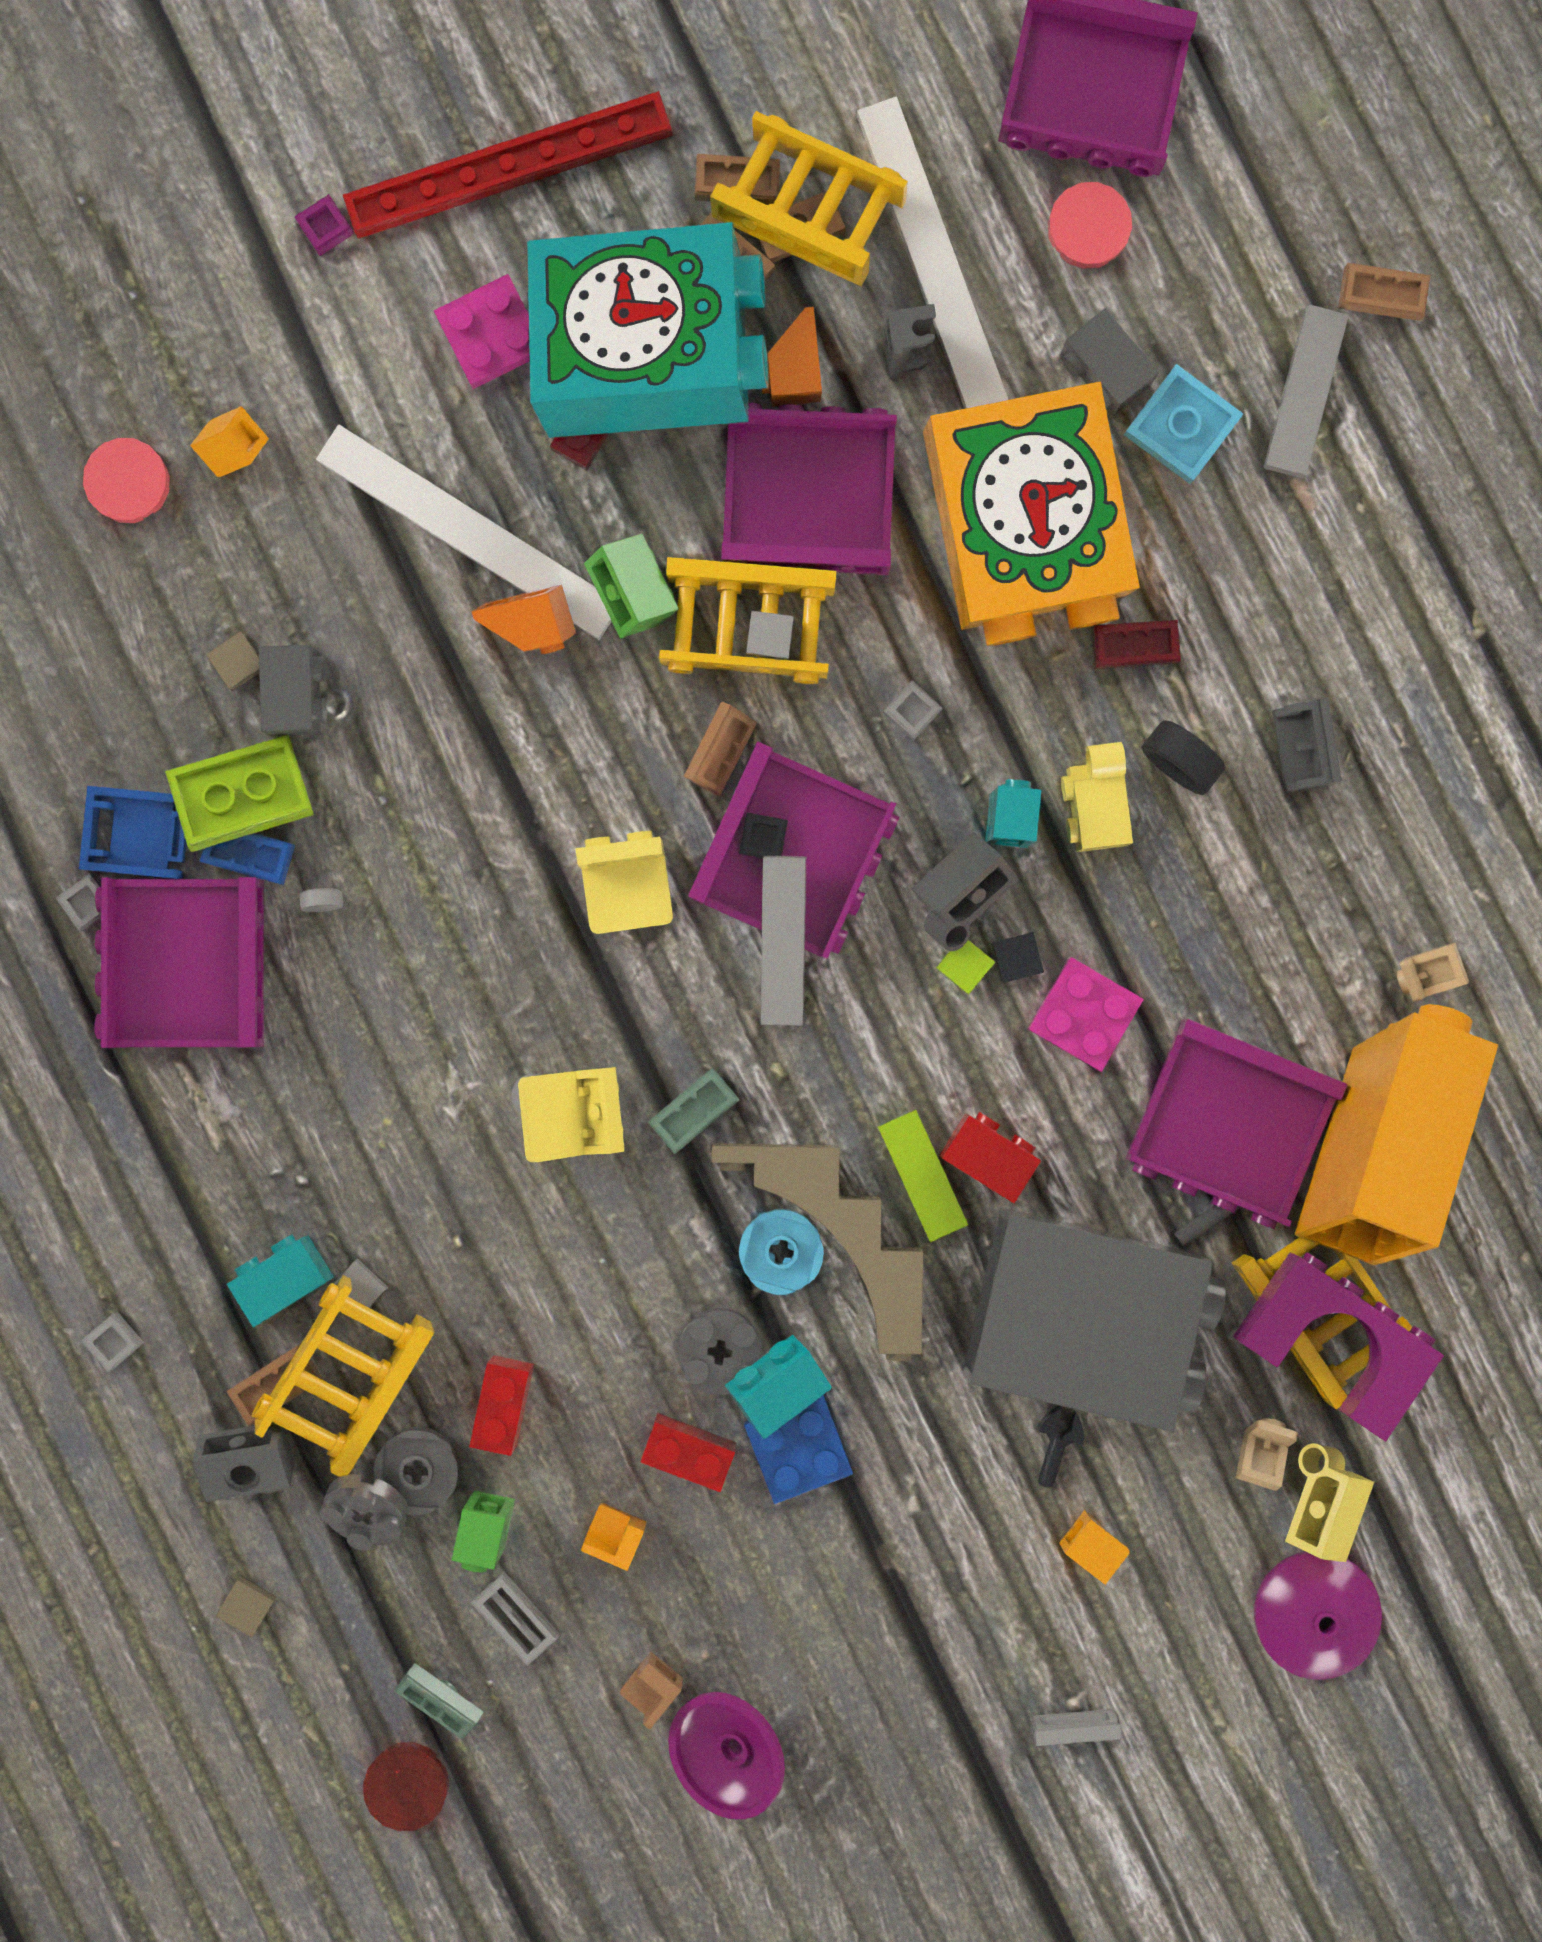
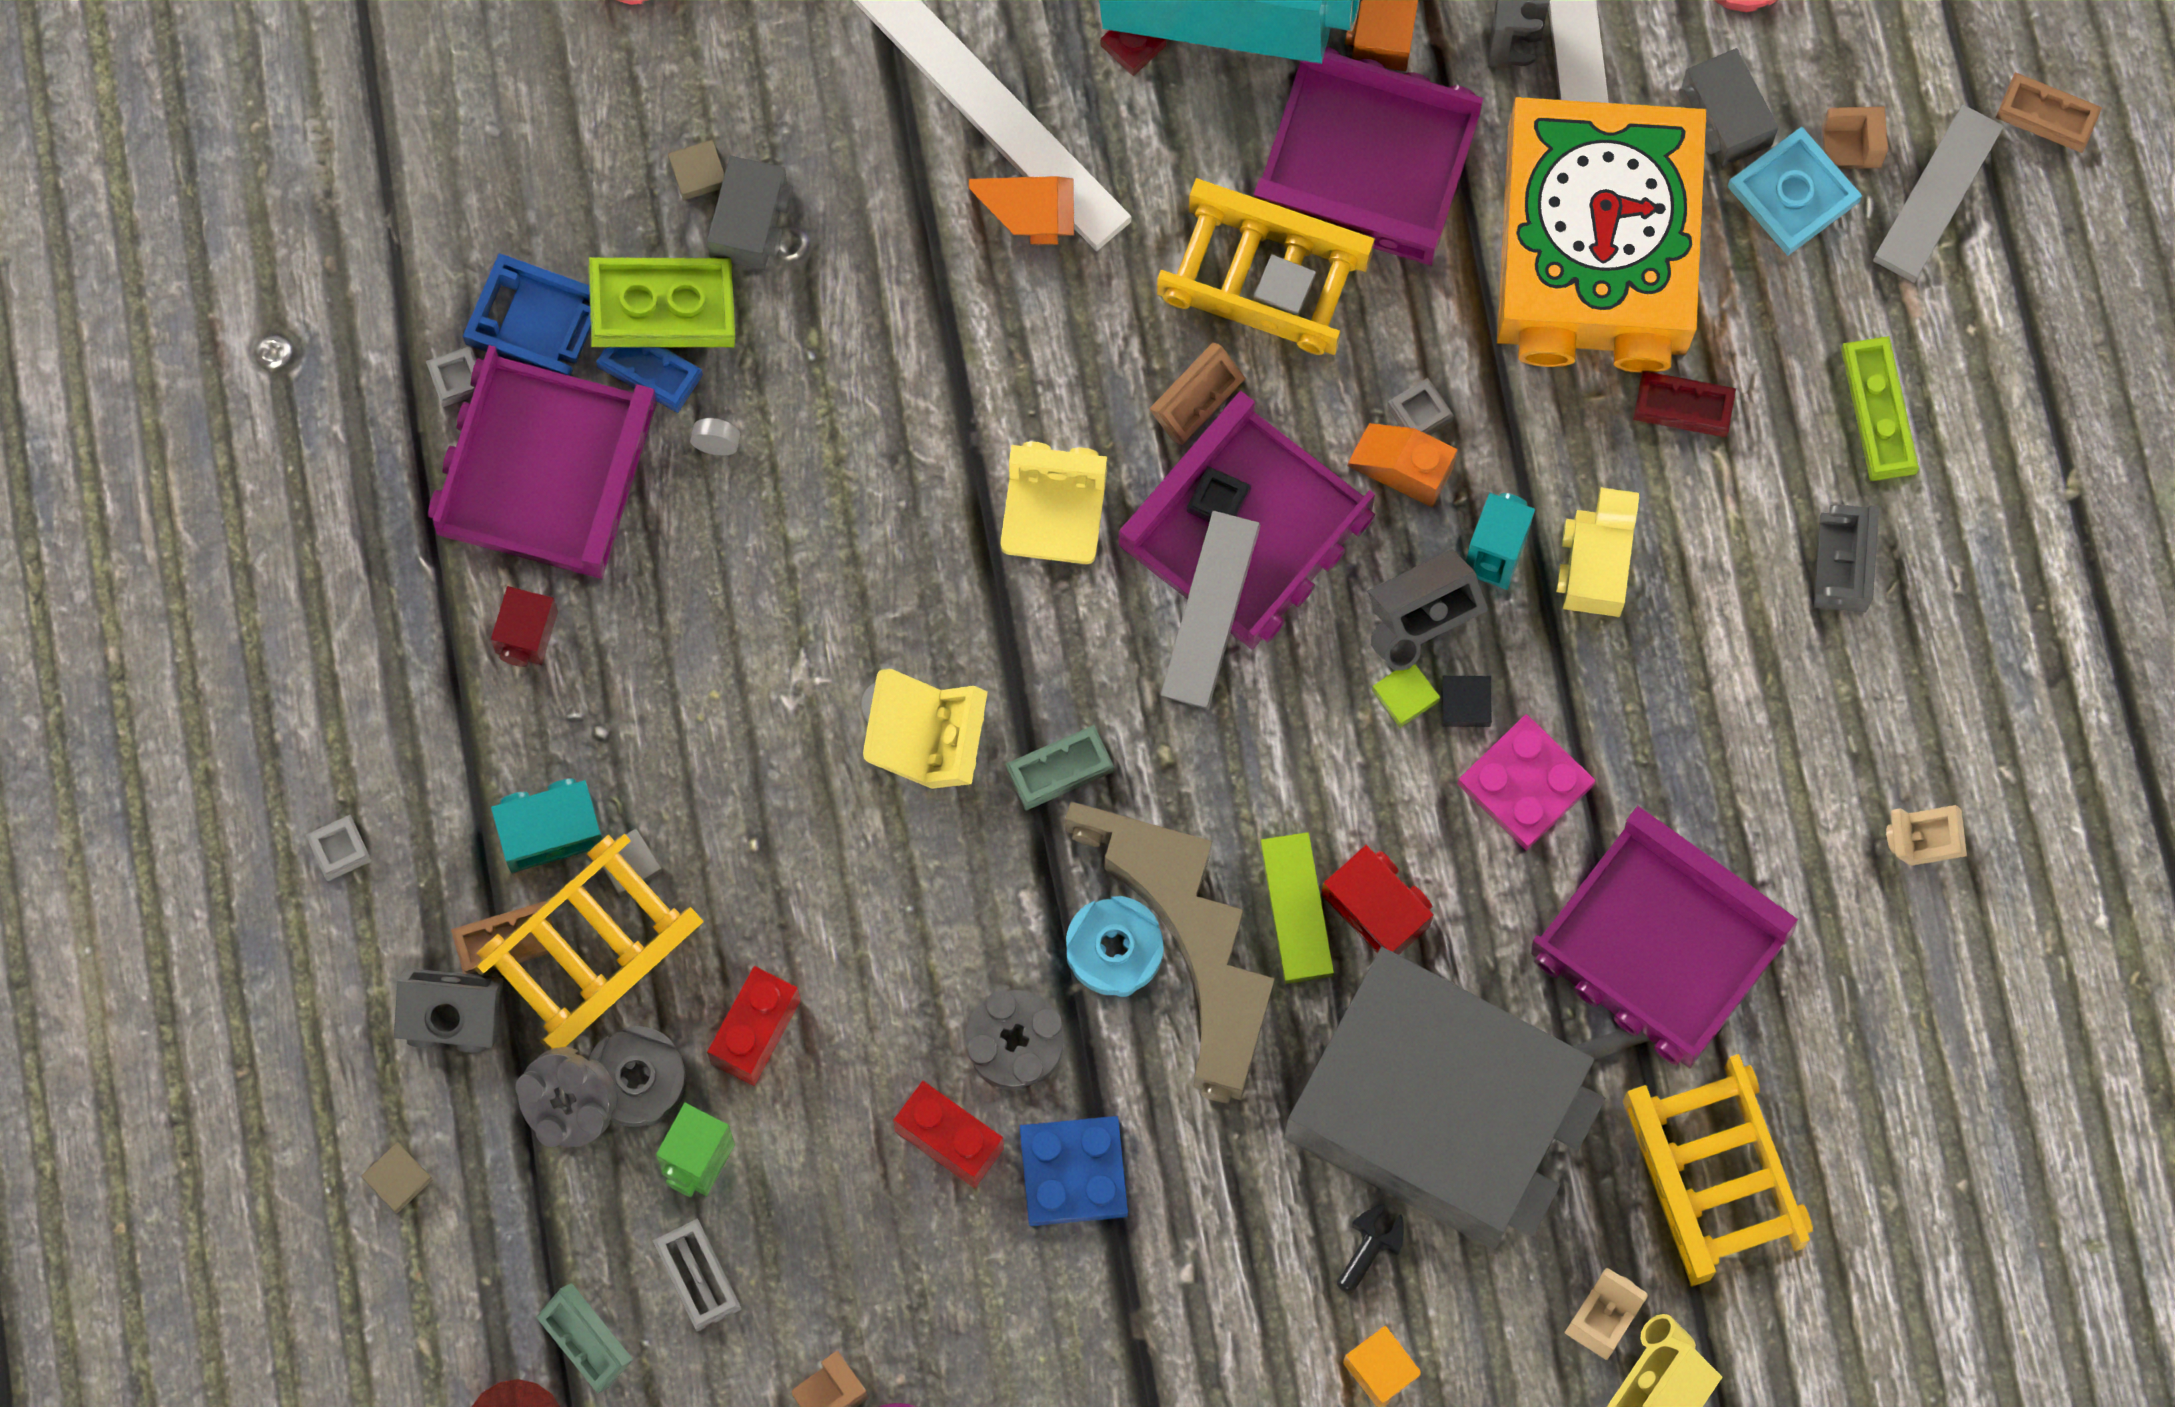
camera: 15 degrees right, 15 degrees down
light orange panel [581,1503,647,1571] -> none
bright green brick [584,534,679,639] -> none
teal brick [725,1335,832,1439] -> none
black tyre [1141,720,1226,795] -> none
magenta arch [1233,1252,1444,1442] -> none
light orange brick [1294,1004,1498,1265] -> none
none -> dark red brick [490,586,558,667]
none -> orange slope [1347,423,1458,508]
none -> medium nougat panel [1822,106,1888,169]
none -> lime tile [1841,336,1919,481]

